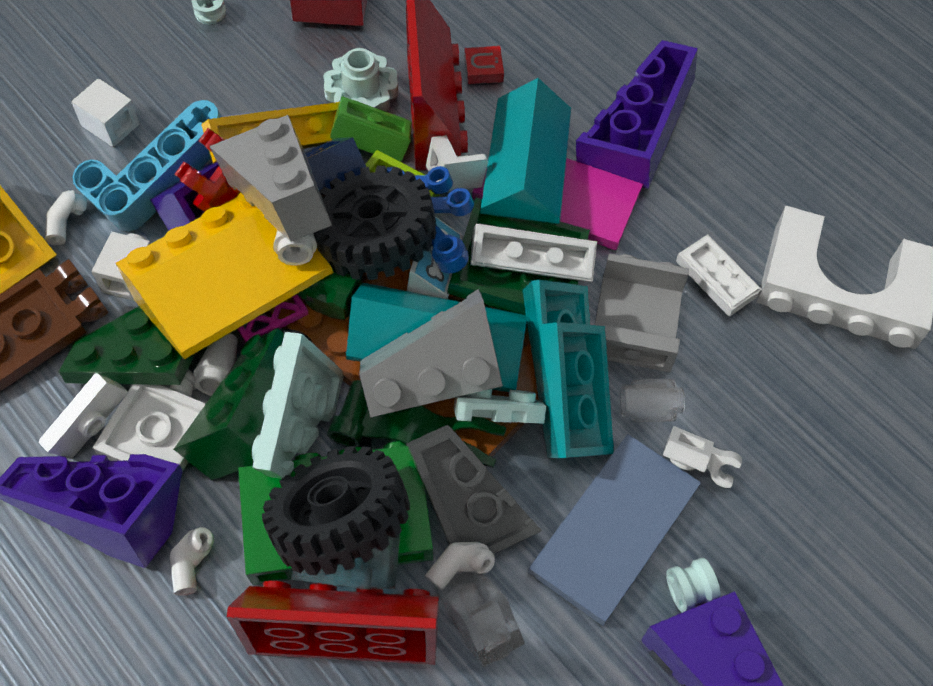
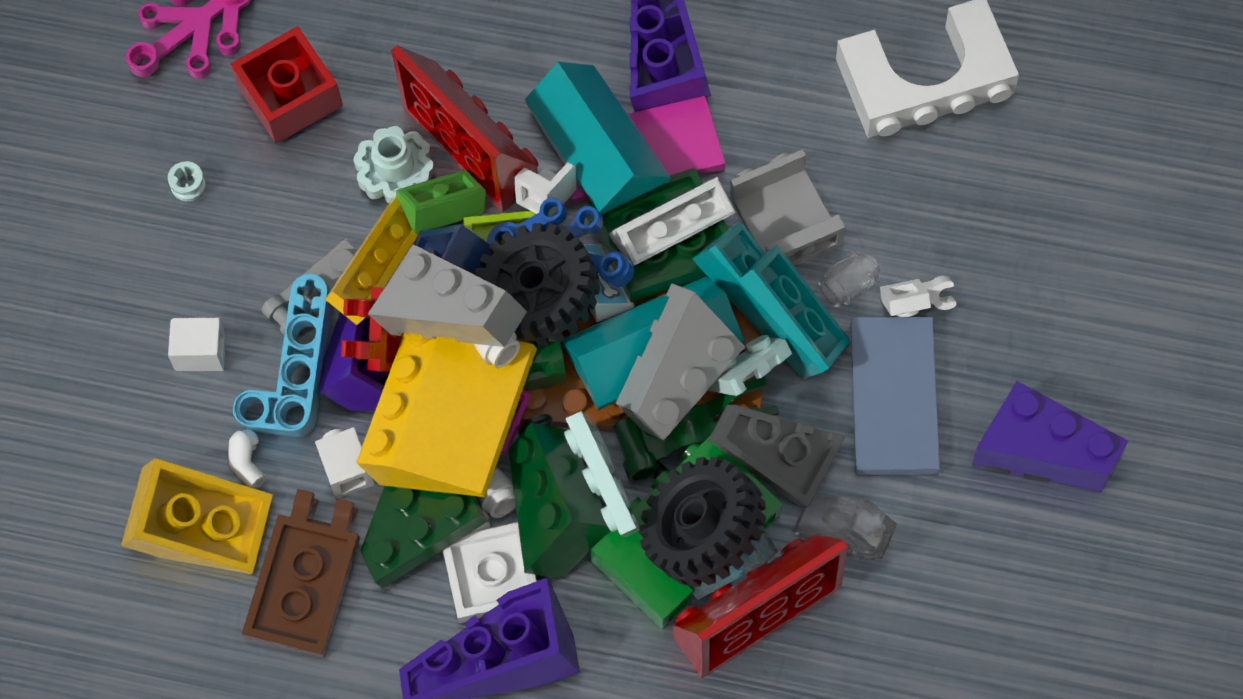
camera: 30 degrees left, 5 degrees up
white plate [38,373,128,459] -> none
white arm [170,527,214,596] -> none
white arm [424,542,495,590] -> none
red tile [464,46,504,84] -> none
light aqua wheel [666,558,721,613] -> none
white plate [676,234,762,317] -> none

